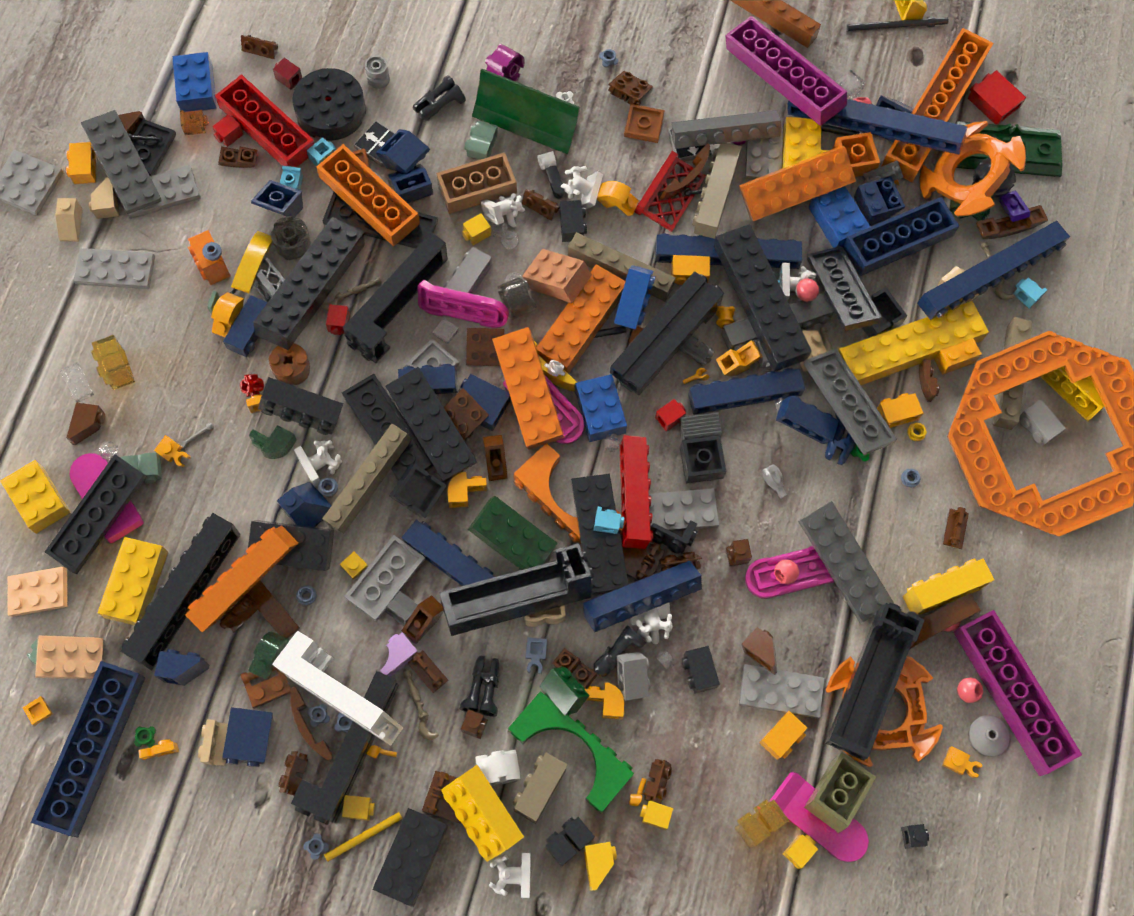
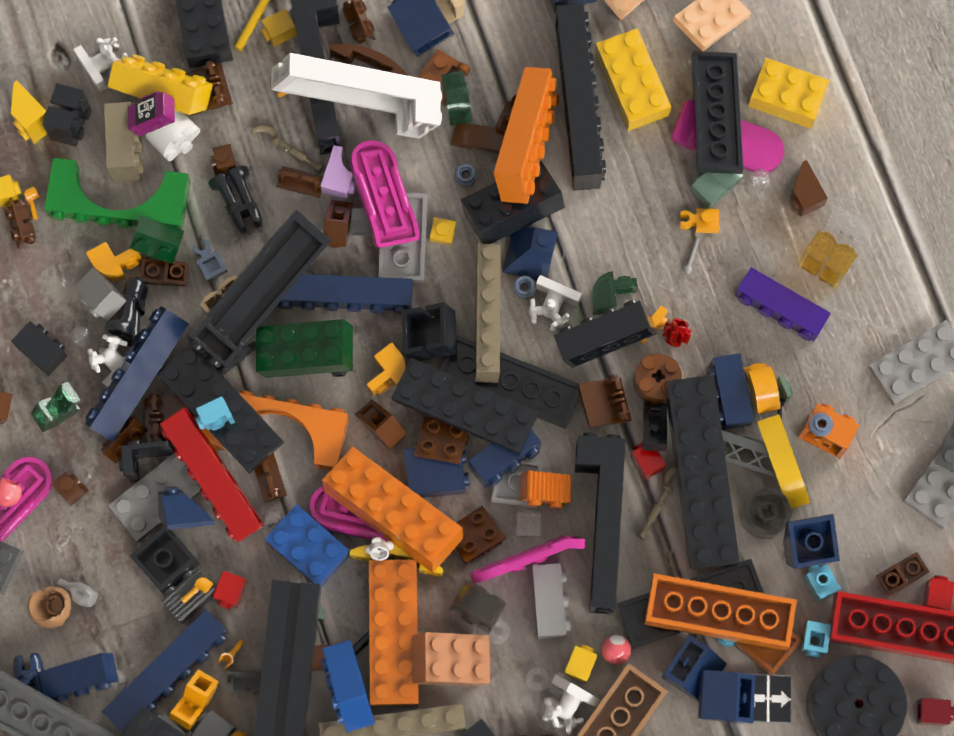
camera: 150 degrees right, 5 degrees up
dark blue slope [154,649,210,686] -> none
none -> medium nougat hair [27,586,72,629]
none -> clear green brick [30,381,80,432]
none -> magenta piece [128,91,175,136]
none -> dark blue slope [158,487,215,530]
none -> light orange hand [181,578,213,603]
none -> reddish brown hinge [255,452,287,503]
none -> dark pink piece [350,140,420,248]
none -> orange brick [519,471,572,509]
none -> reddish brown hinge [578,374,632,428]
none -> coral piece [601,635,631,665]
none -> black plate [643,402,667,452]
none -> dark purple brick [735,267,831,341]

